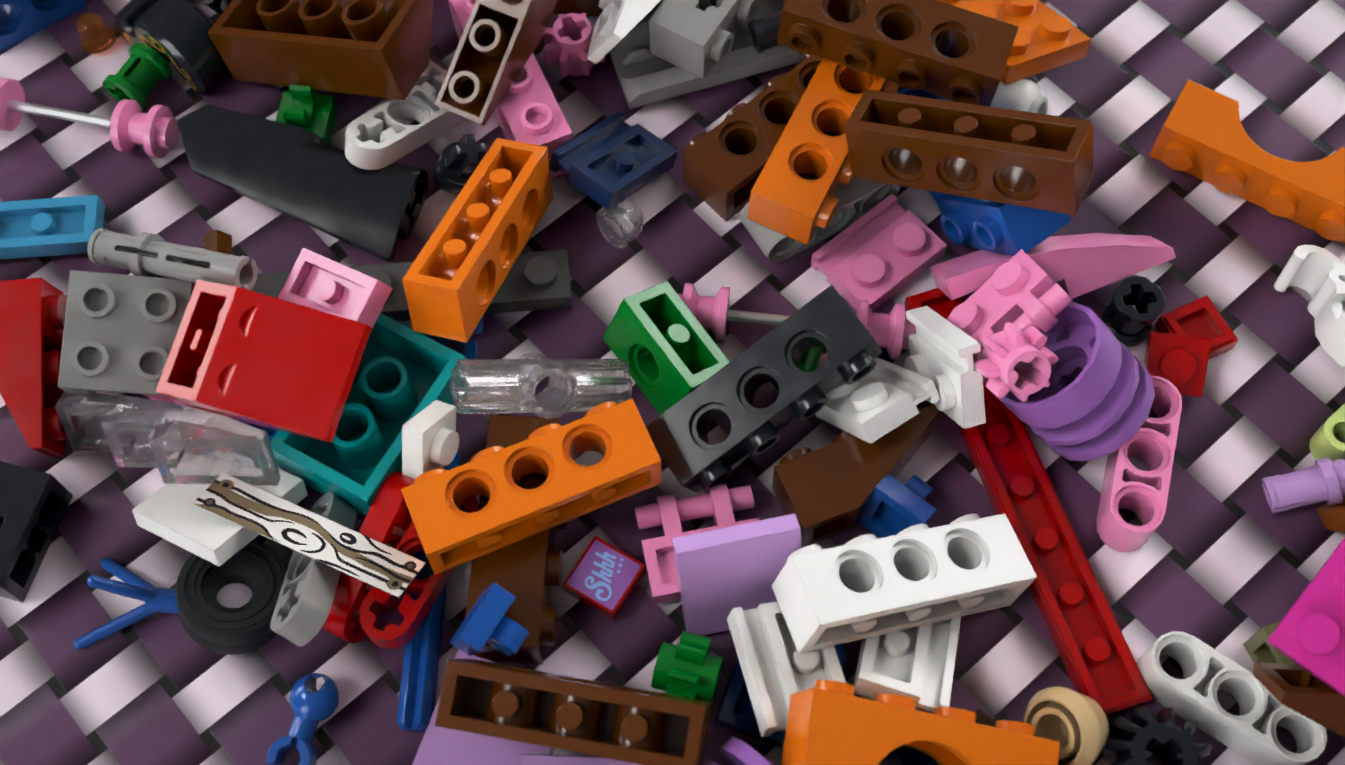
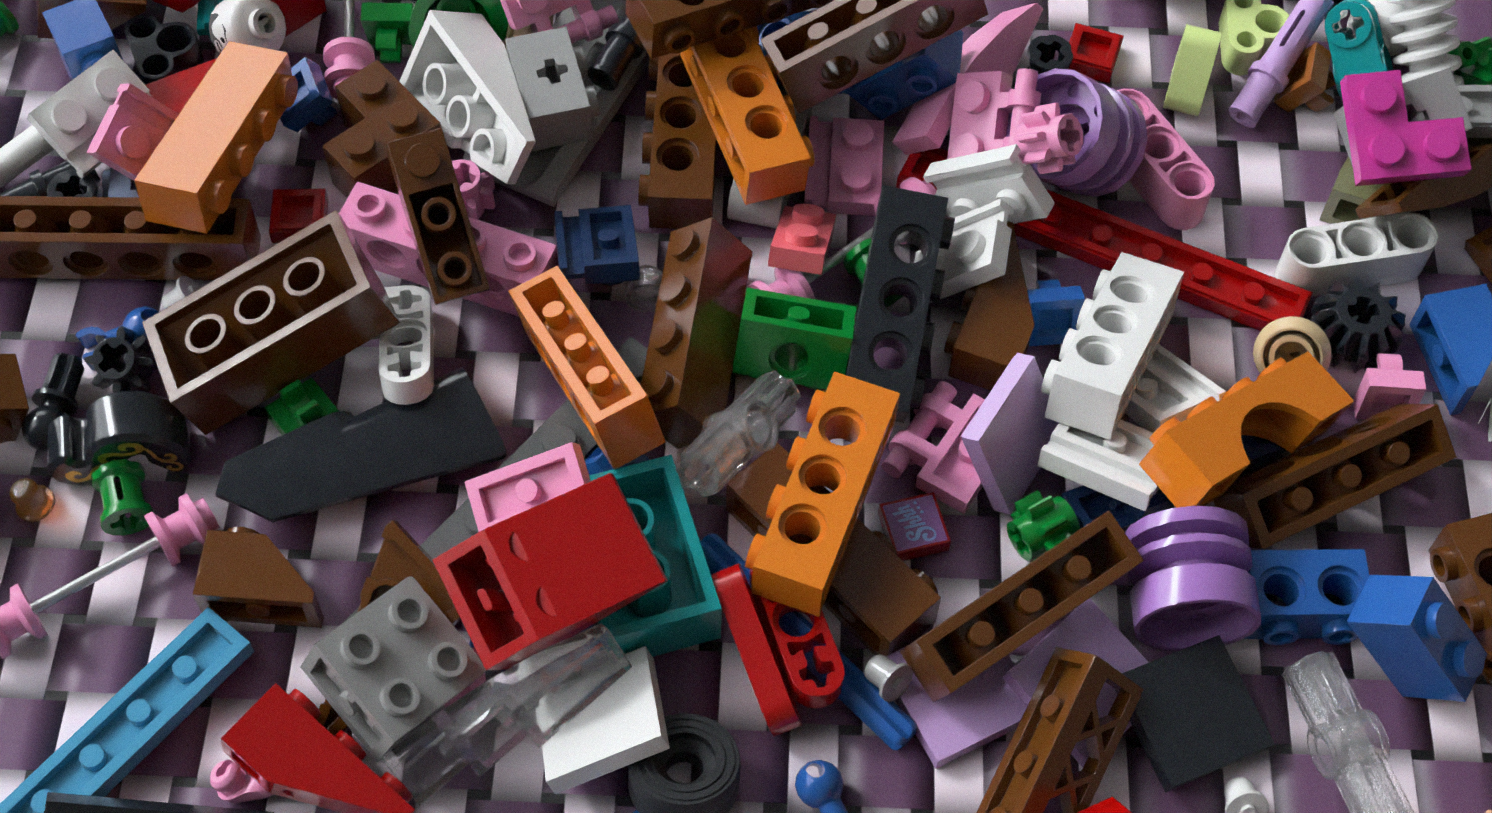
camera: 50 degrees left, 5 degrees down
light grey pin [87,228,258,290] -> none
sticker [193,472,425,598] -> none
light grey beam [270,492,357,646] -> none
white plate [402,400,460,479] -> none
black axle [433,134,487,194] -> none
blue tile [449,582,530,657] -> none
red plate [1144,331,1211,397] -> none
none -> reddish brown slope [192,527,324,628]
none -> reddish brown brick [640,217,753,449]
none -> coral plate [768,203,837,275]
none -> light grey piece [864,654,913,702]
none -> yellowish green piece [1163,24,1222,116]

